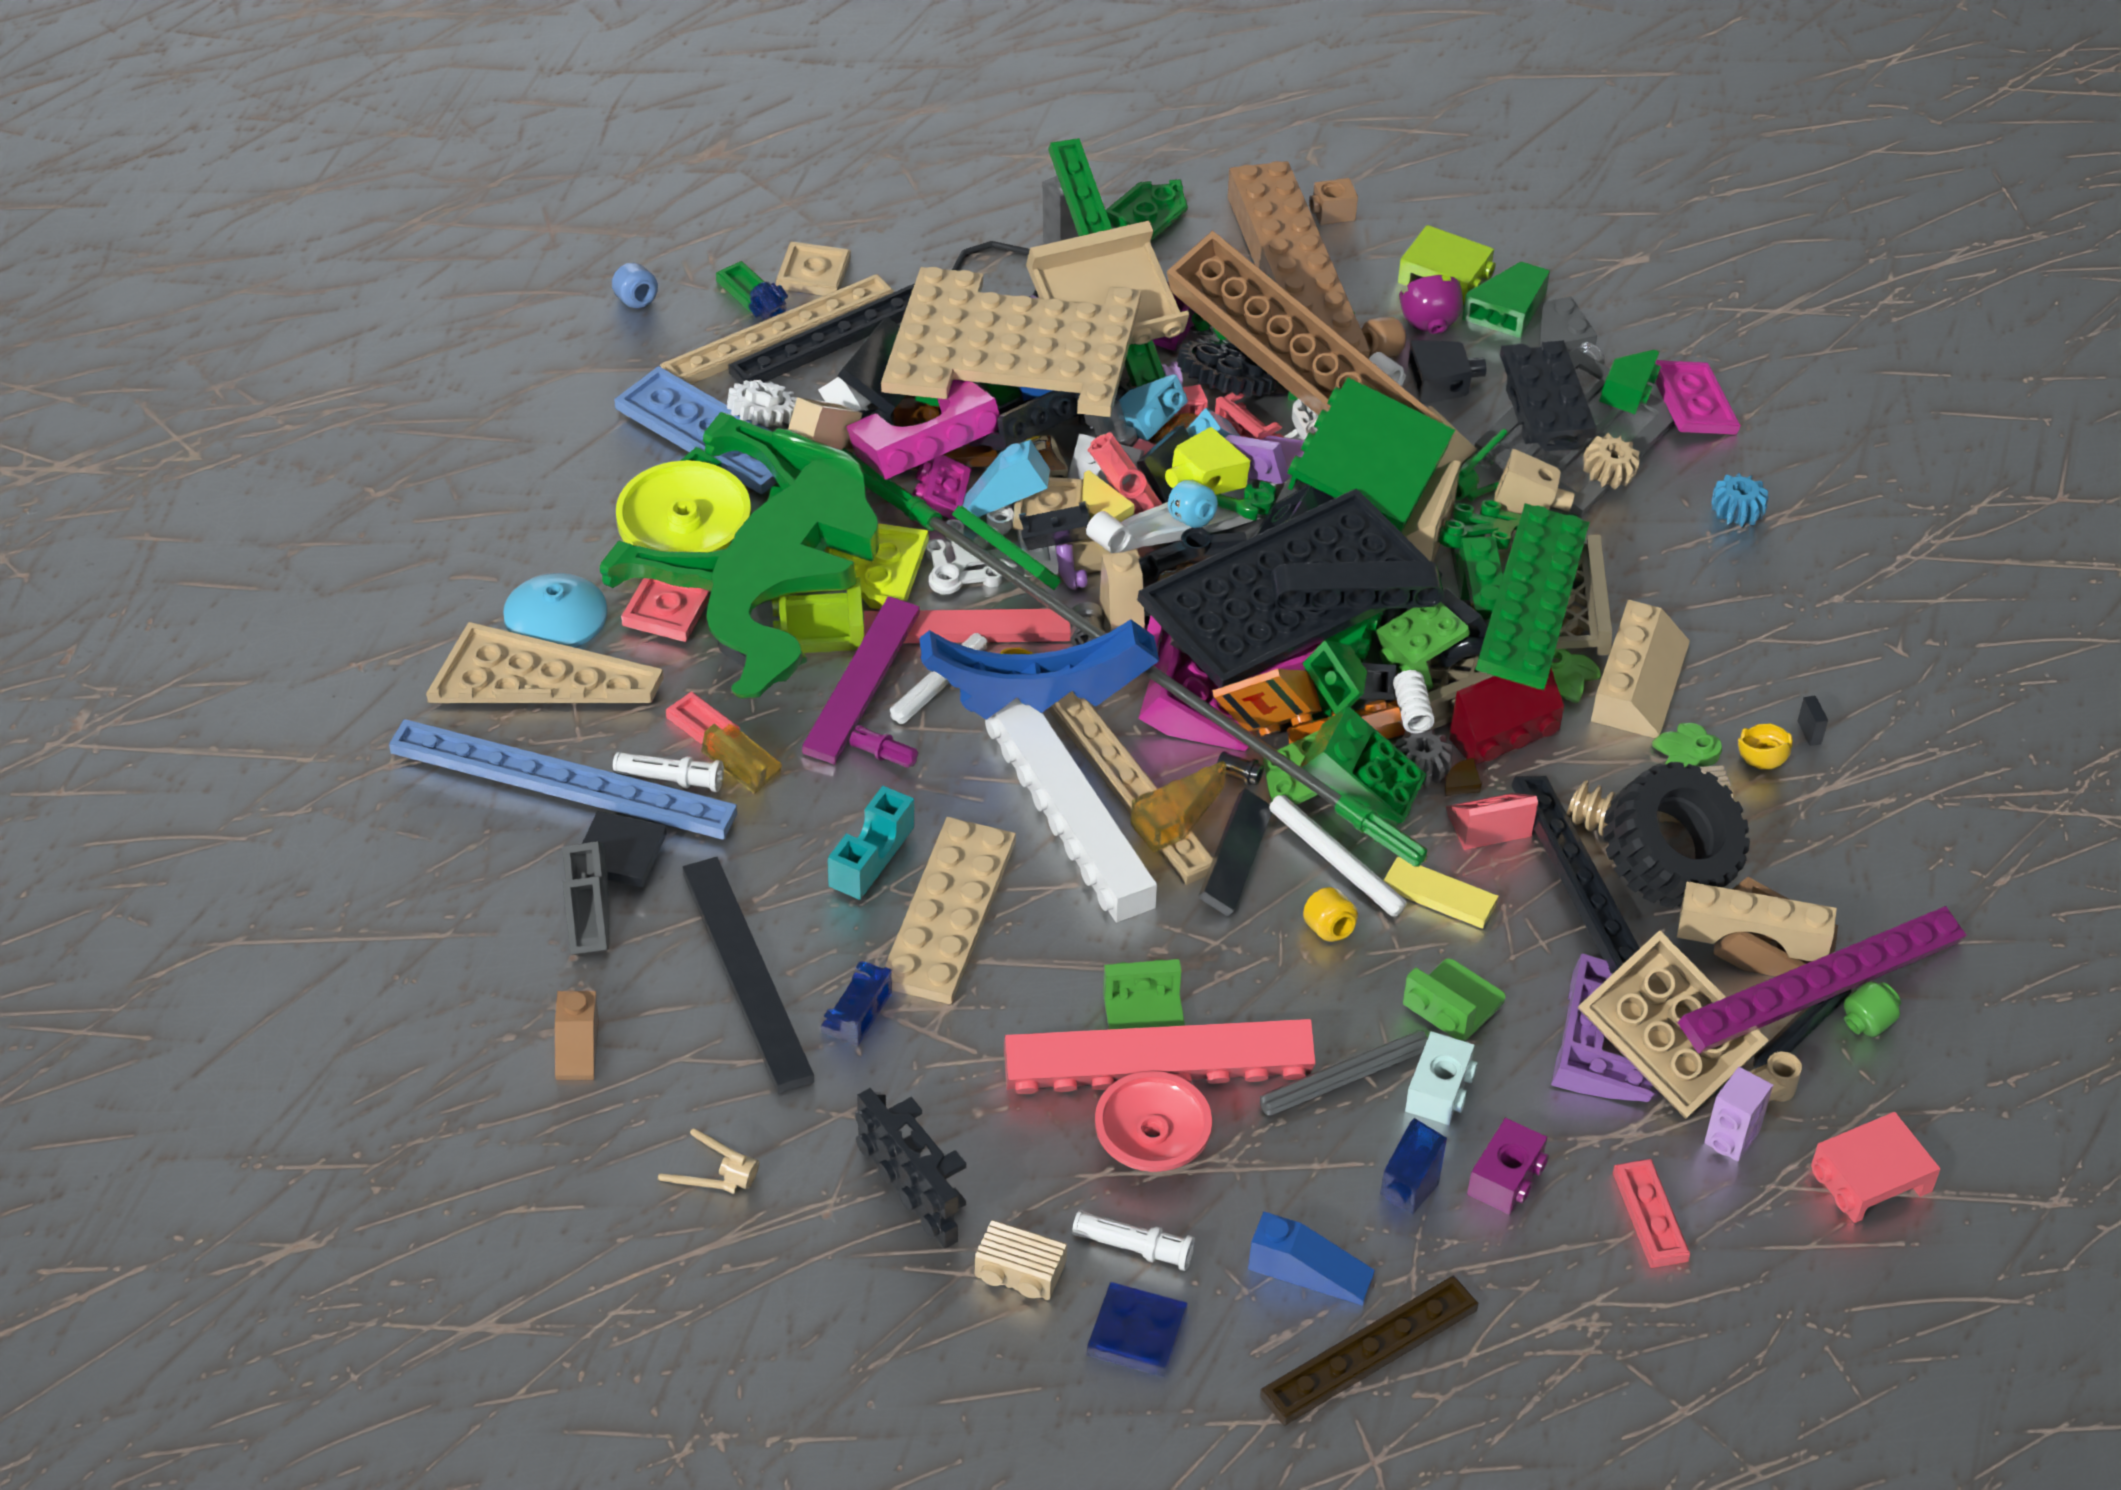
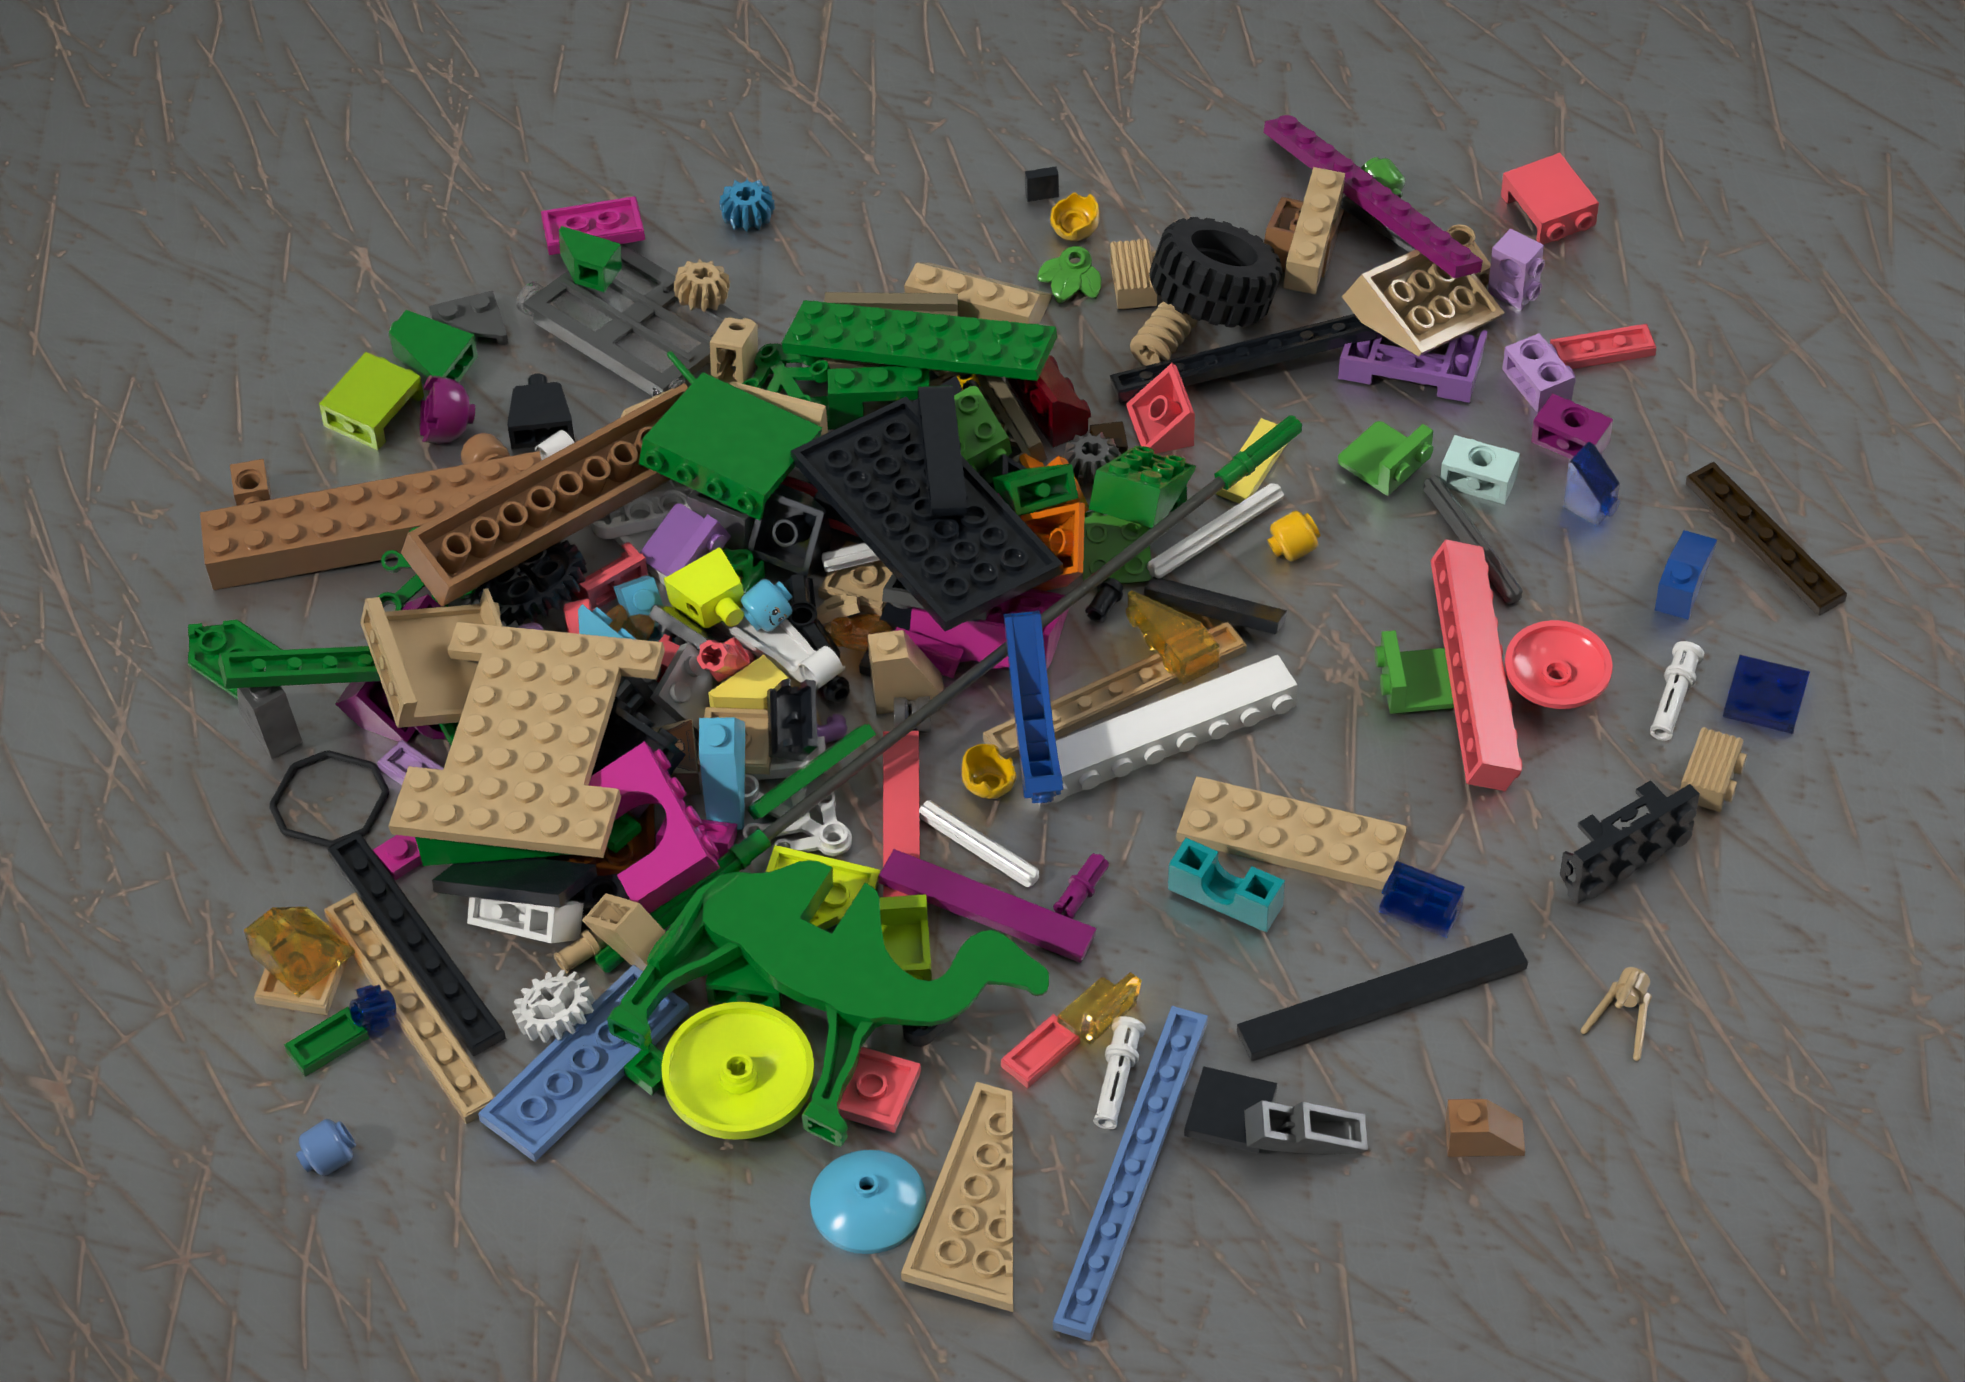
camera: 85 degrees left, 5 degrees up
white piece [1393,670,1434,734] -> none
black piece [1500,340,1597,452] -> none
none -> clear yellow slope [244,906,355,998]
none -> lavender brick [1502,333,1576,414]

